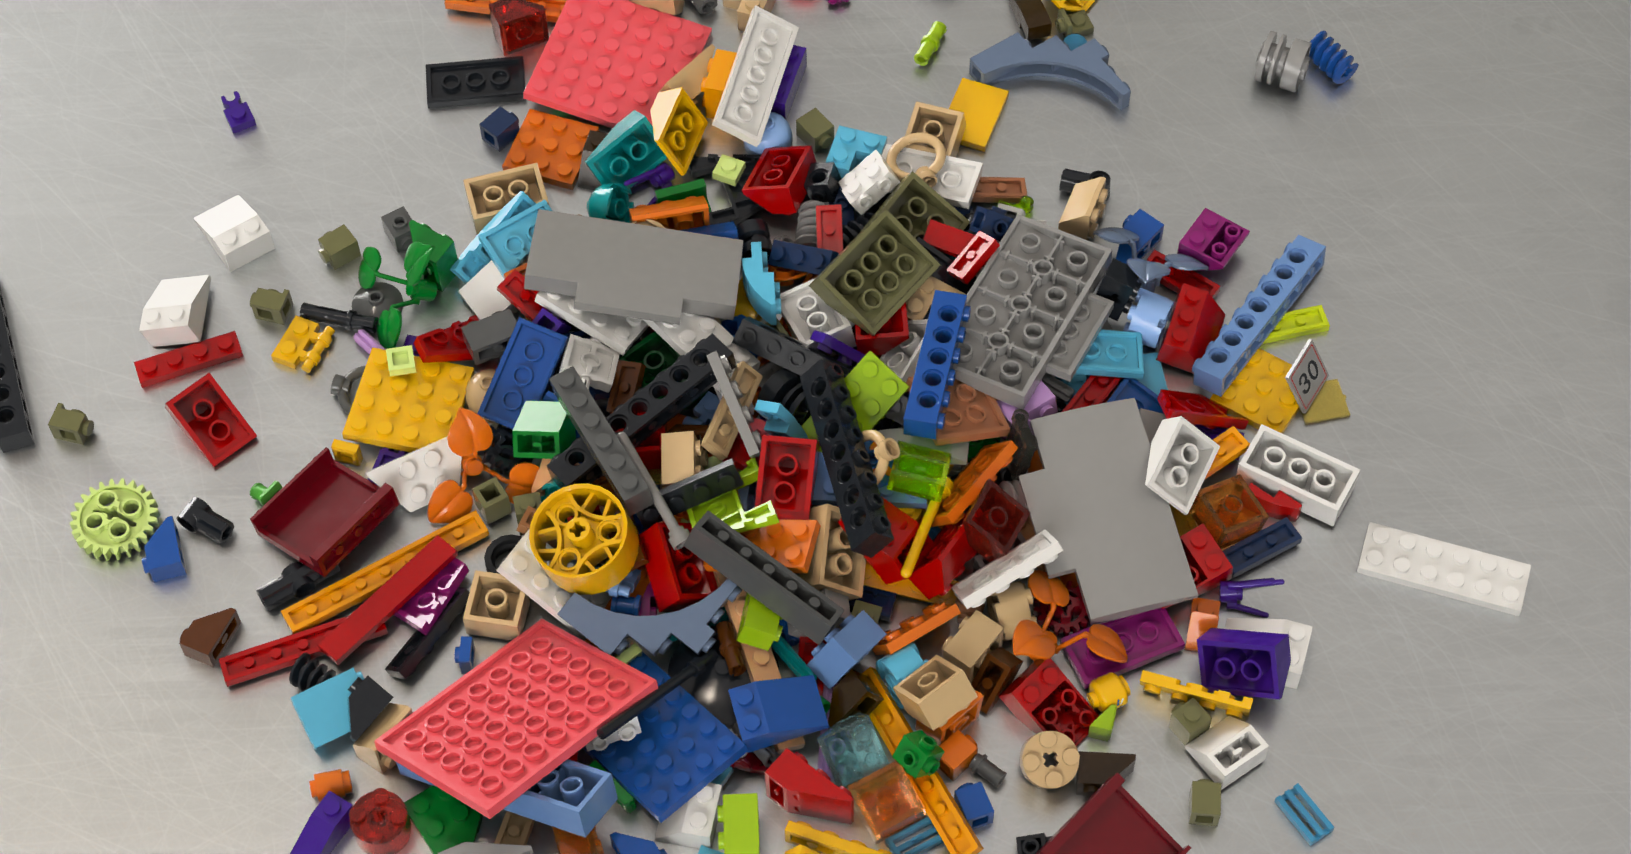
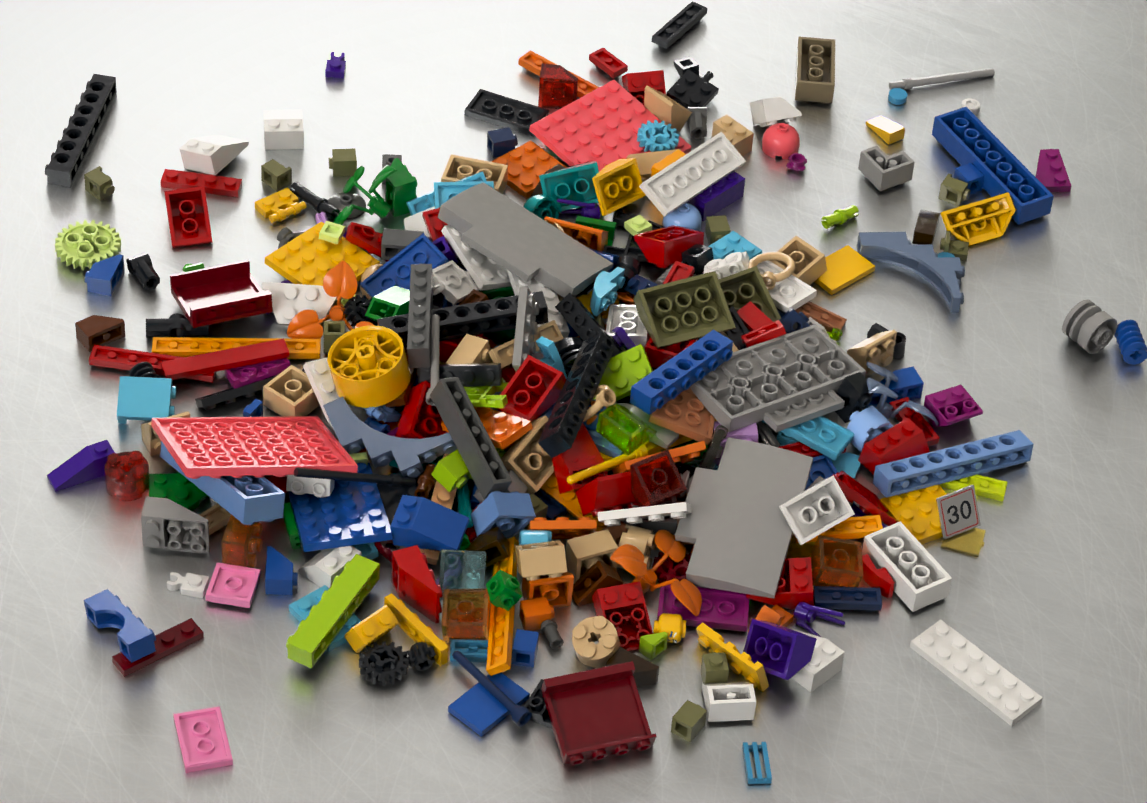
camera: 25 degrees right, 15 degrees down
orange brick [309,769,353,802] -> none
yellow tile [331,439,363,466] -> none
black slope [347,675,394,743] -> none
none -> medium azure gear [637,120,679,152]

